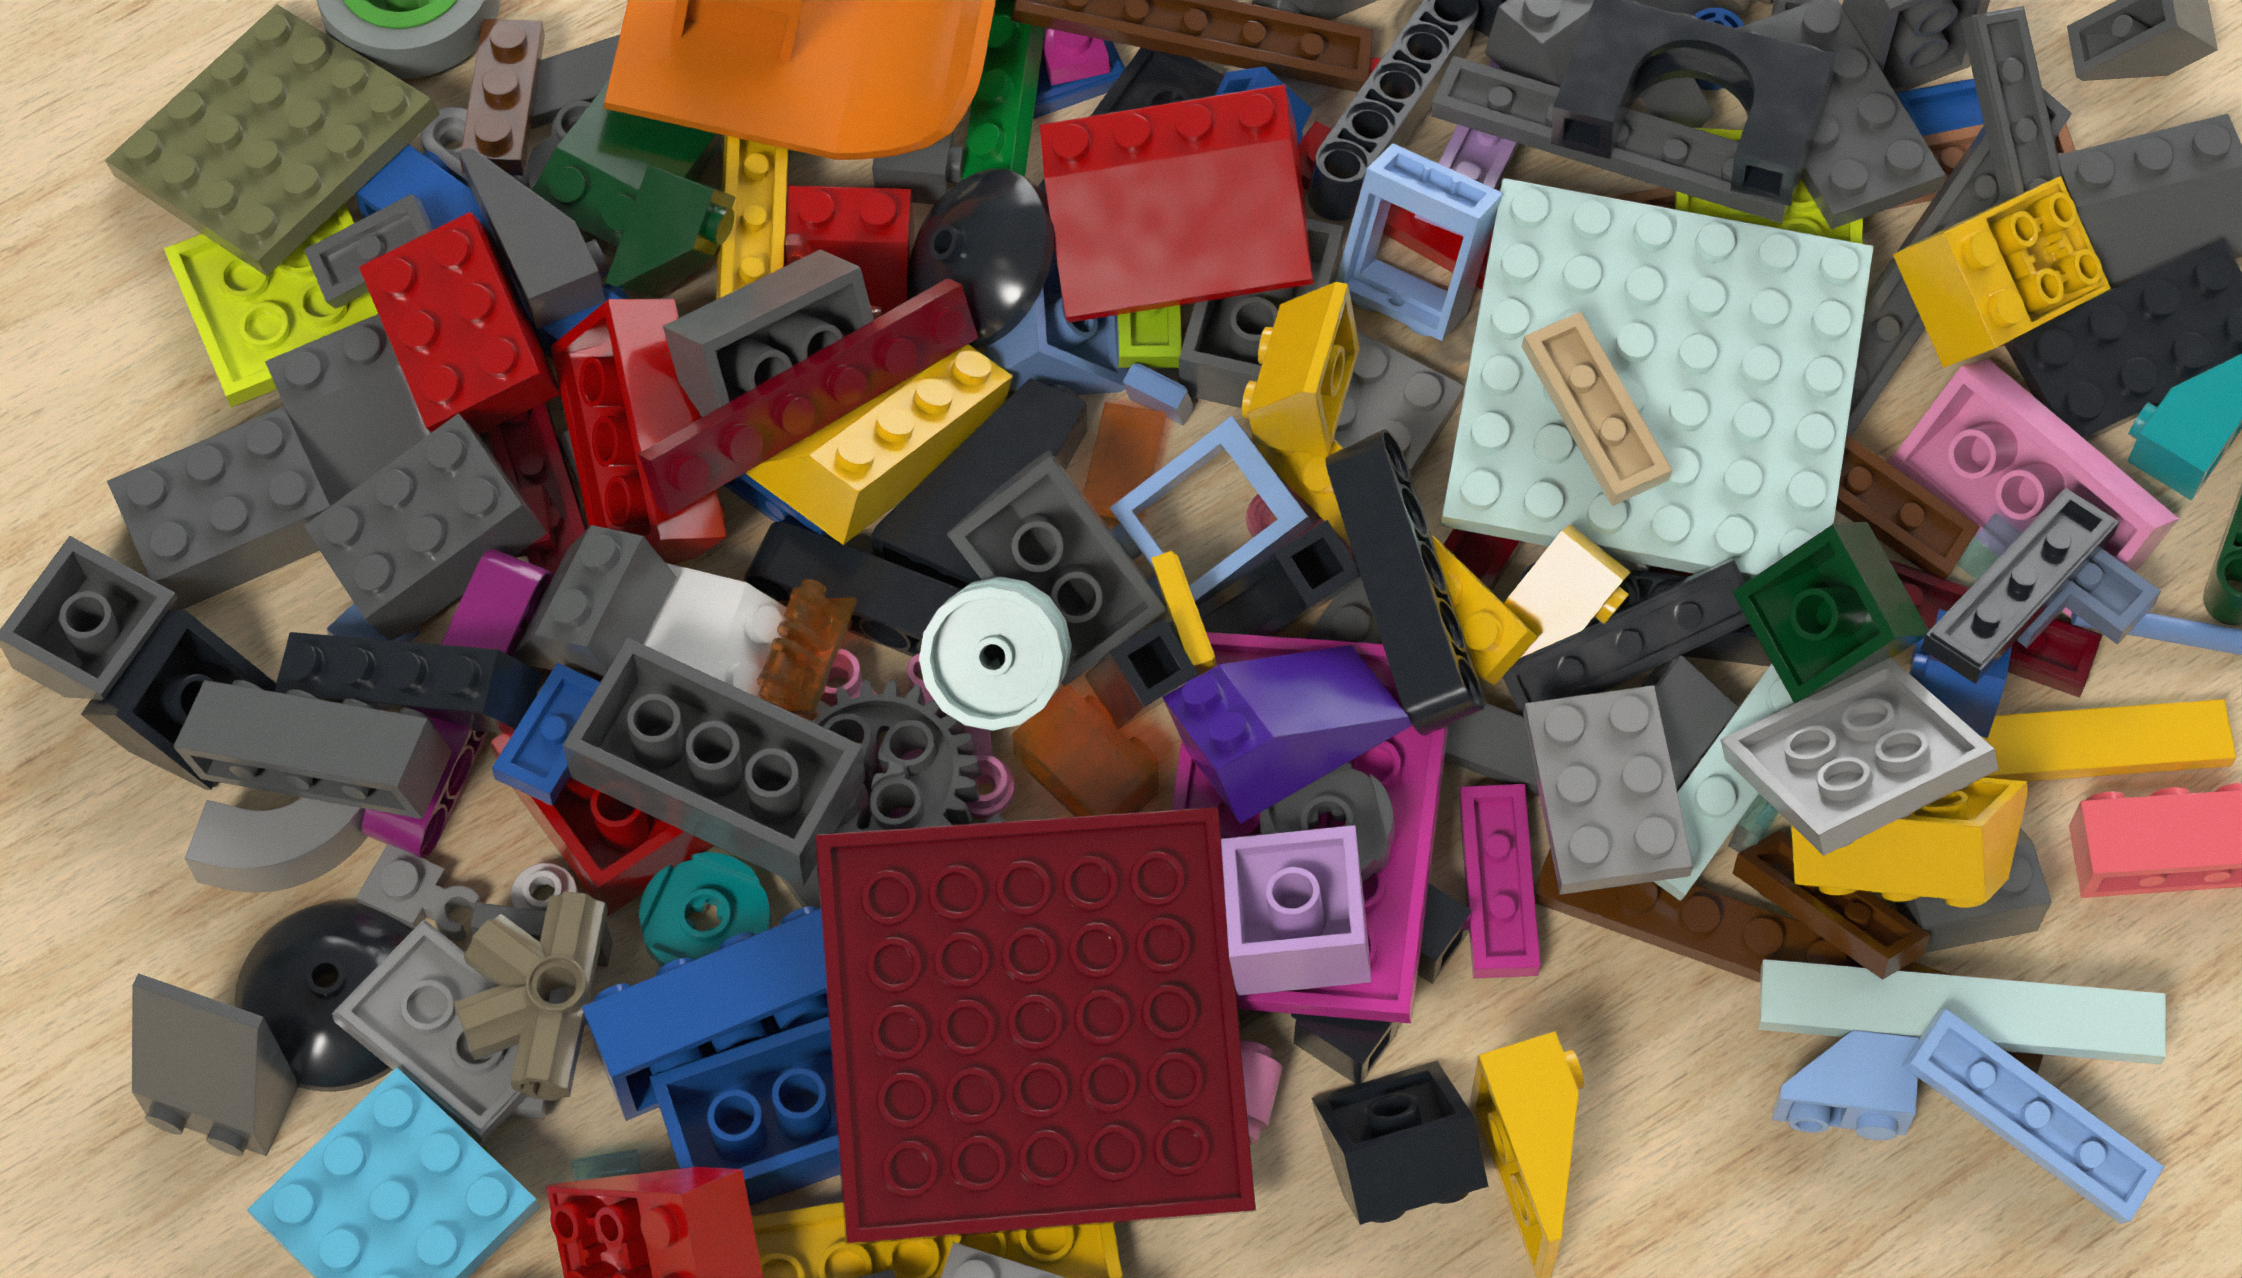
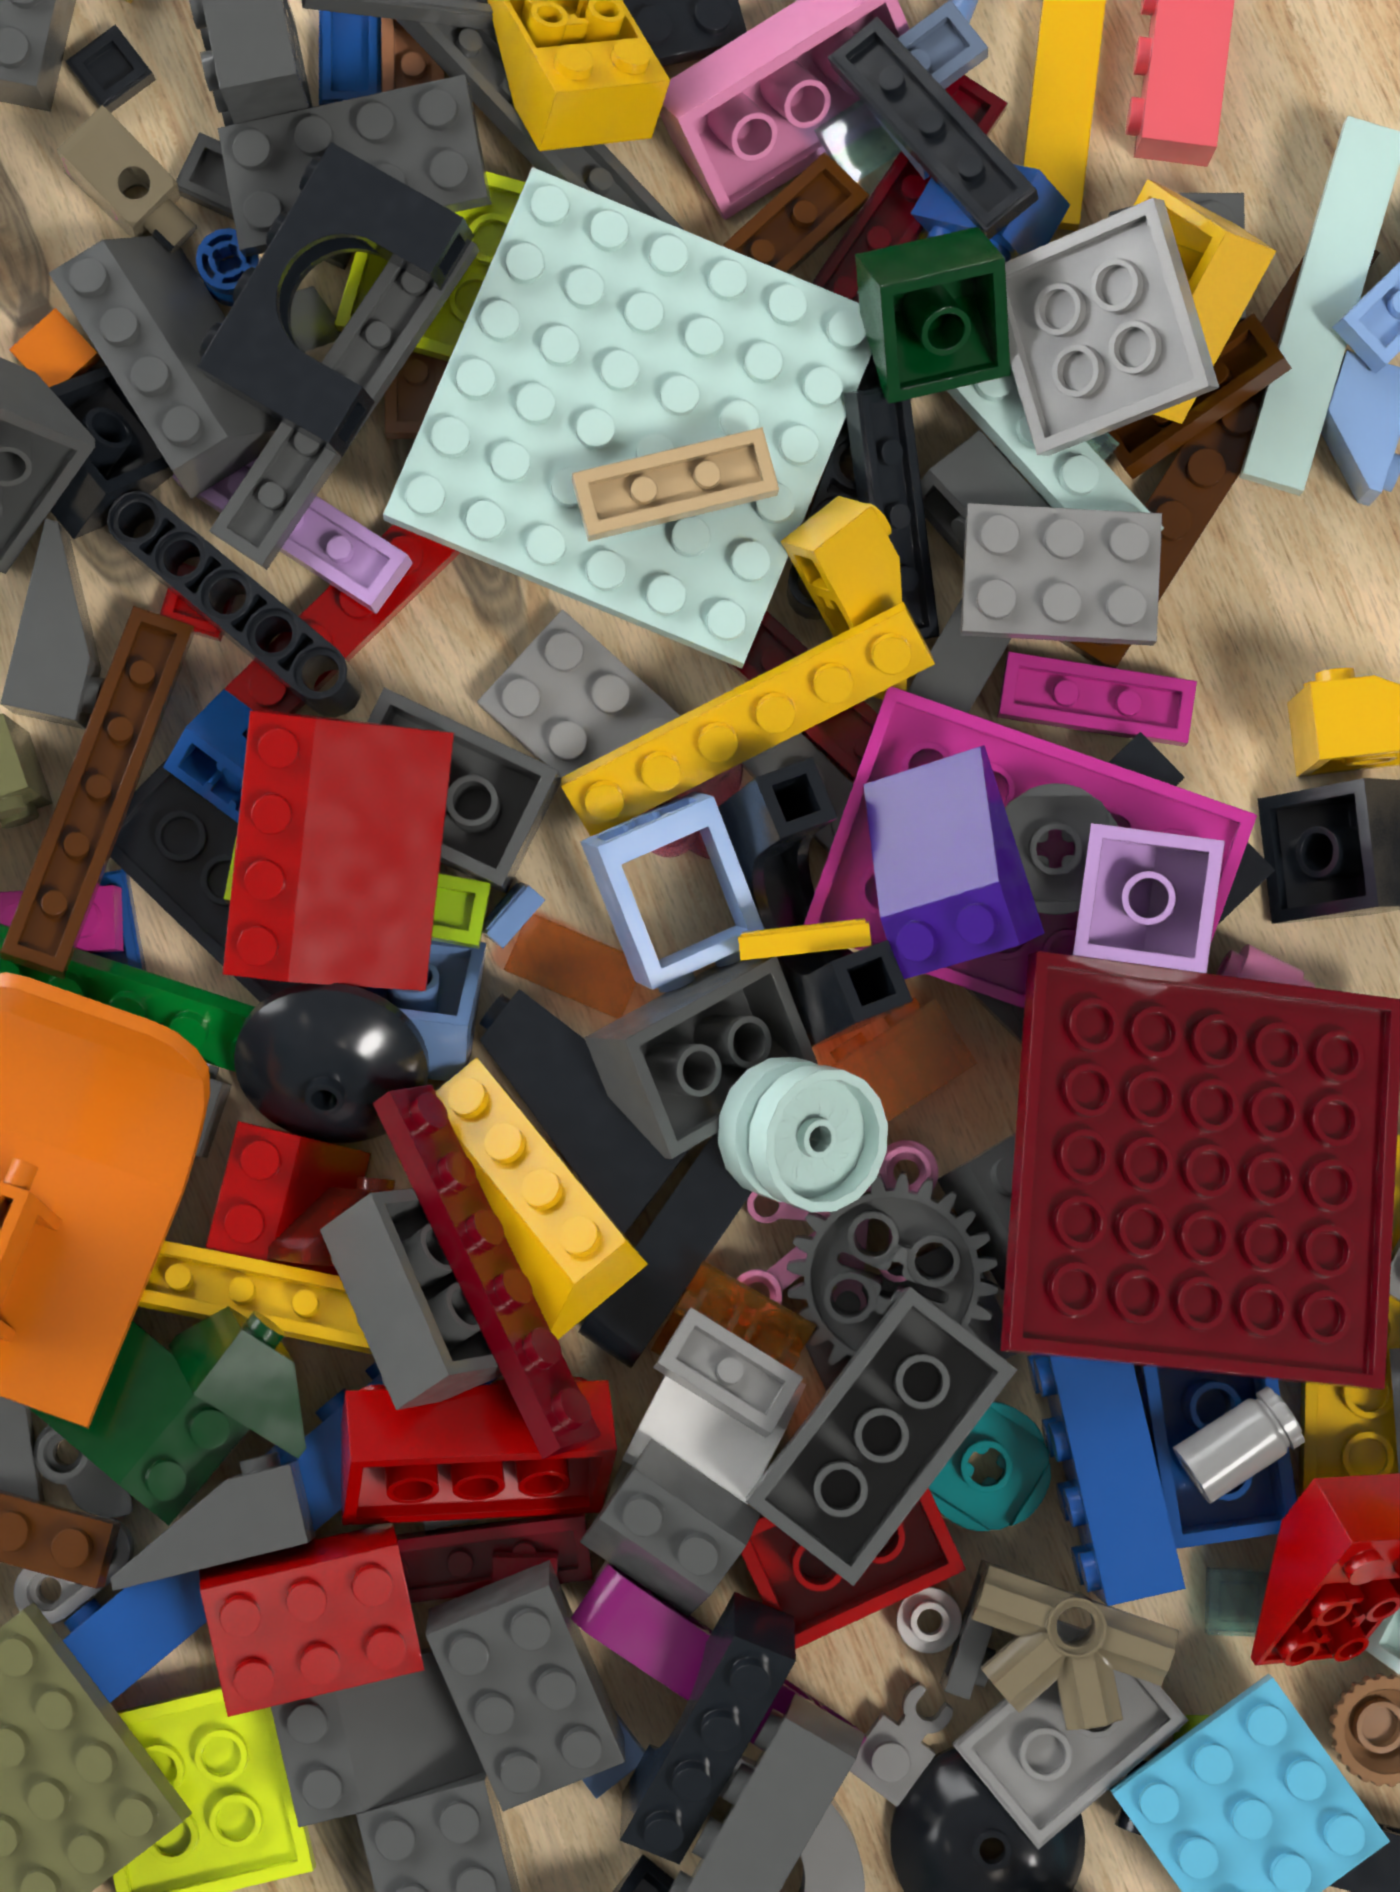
camera: 80 degrees left, 20 degrees up
dark grey plate [304,193,434,309] -> none
blue plate [492,663,601,806] -> none
yellow slope [1242,282,1360,457] -> none
black beam [1325,429,1485,736] -> none
light blue window [1335,143,1503,341] -> none
none -> light grey plate [653,1308,804,1438]
none -> light grey piece [1173,1386,1305,1504]

